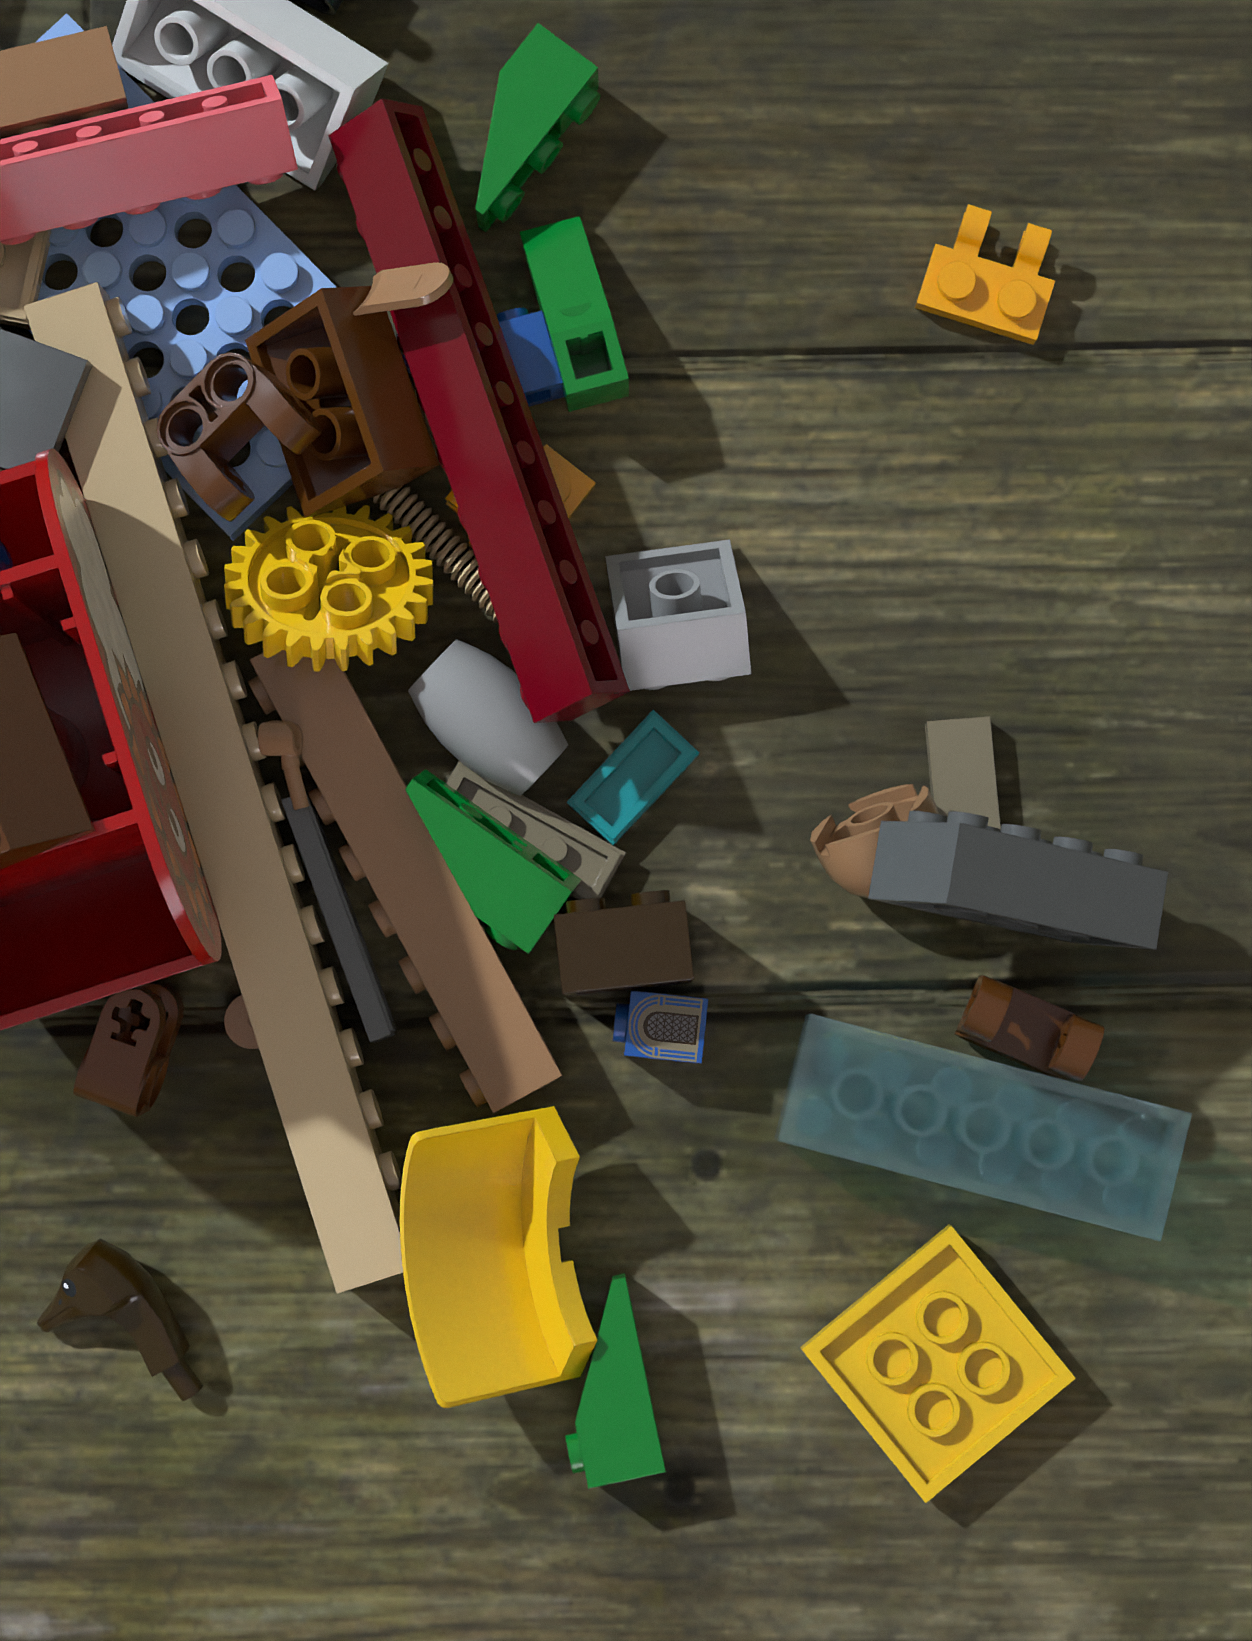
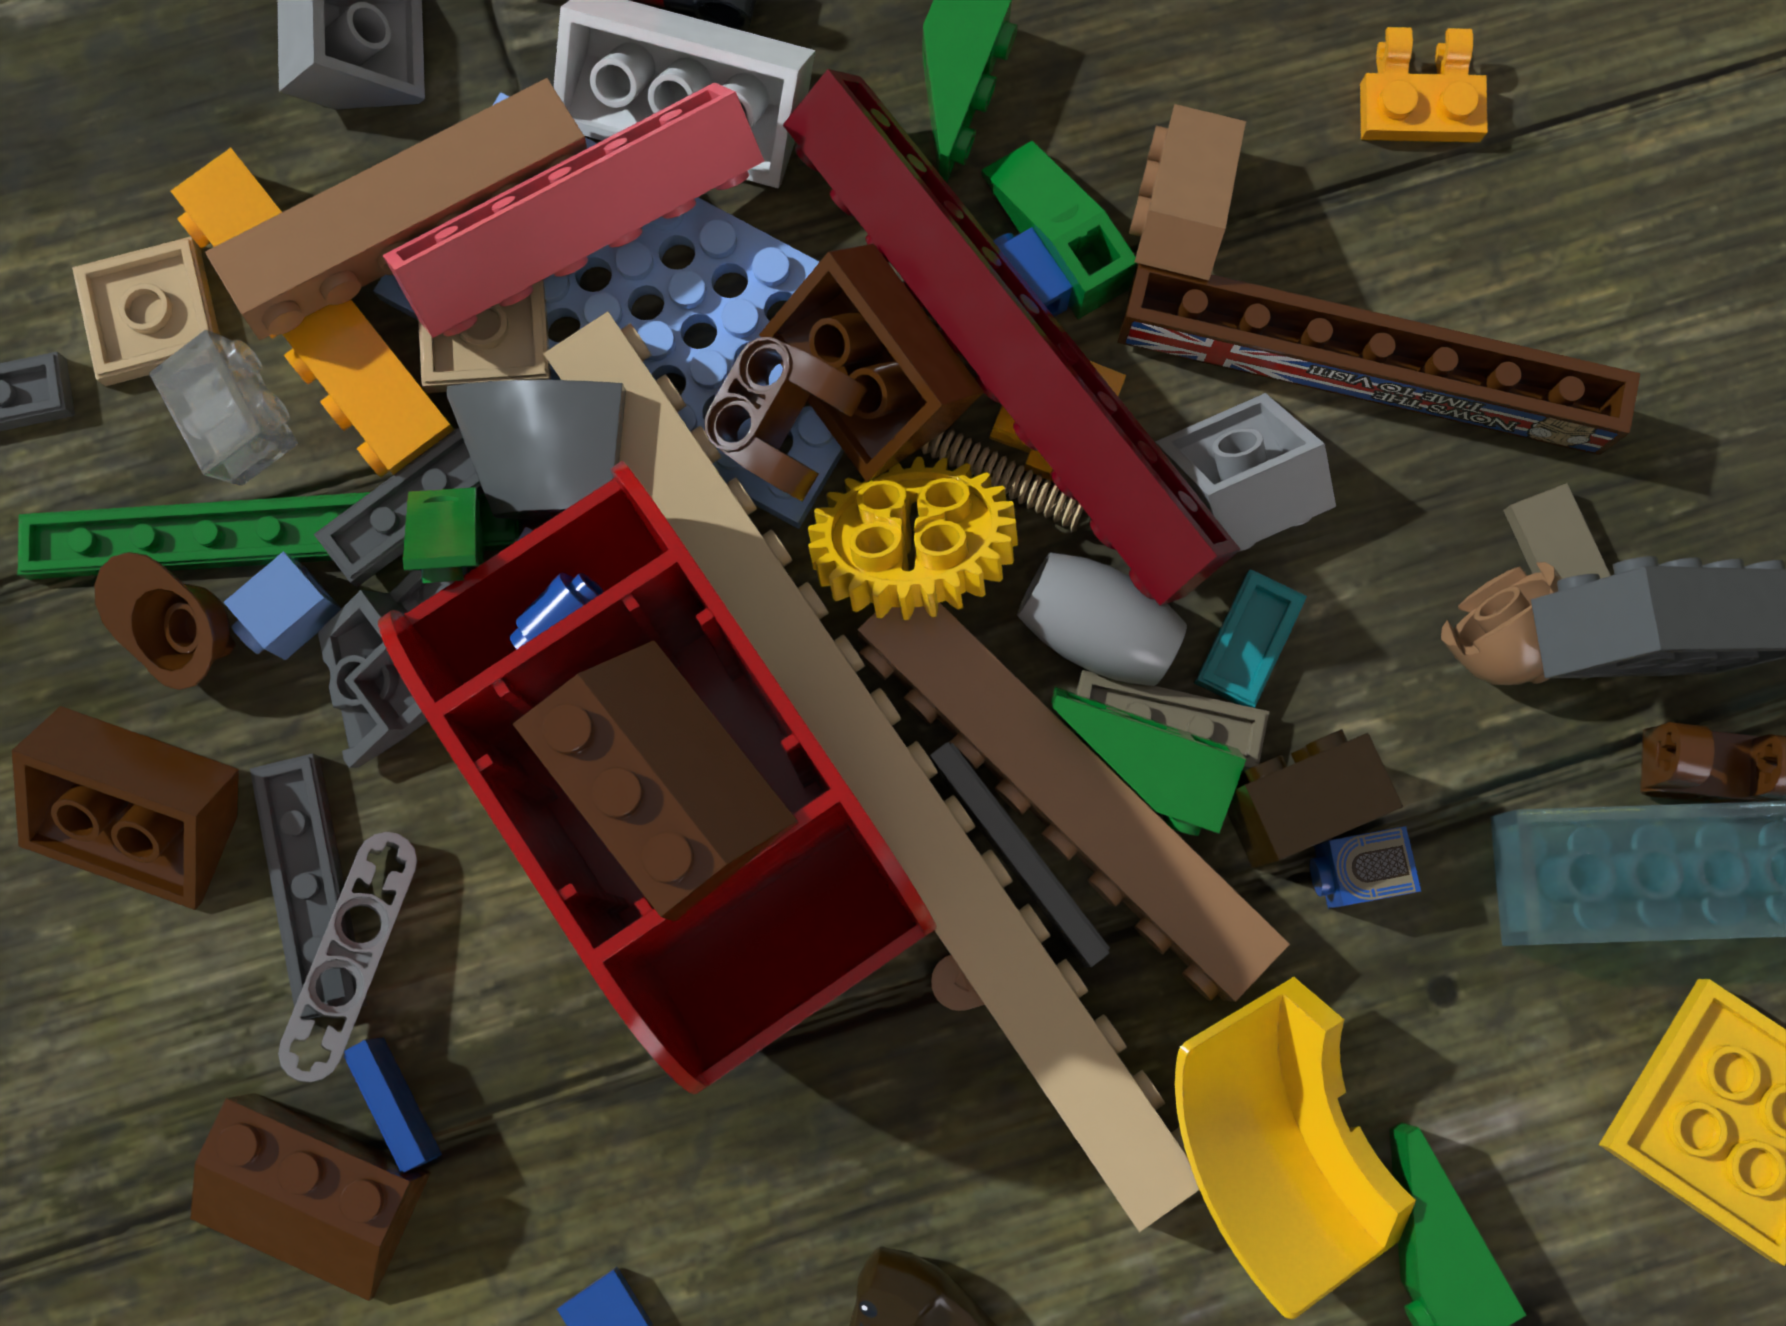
camera: 15 degrees left, 5 degrees down
reddish brown piece [73,982,184,1117] -> none
medium nougat hand [258,721,309,810] -> none
medium nougat piece [353,263,453,315] -> none
none -> reddish brown brick [1117,263,1641,455]
none -> medium nougat brick [1129,104,1246,280]

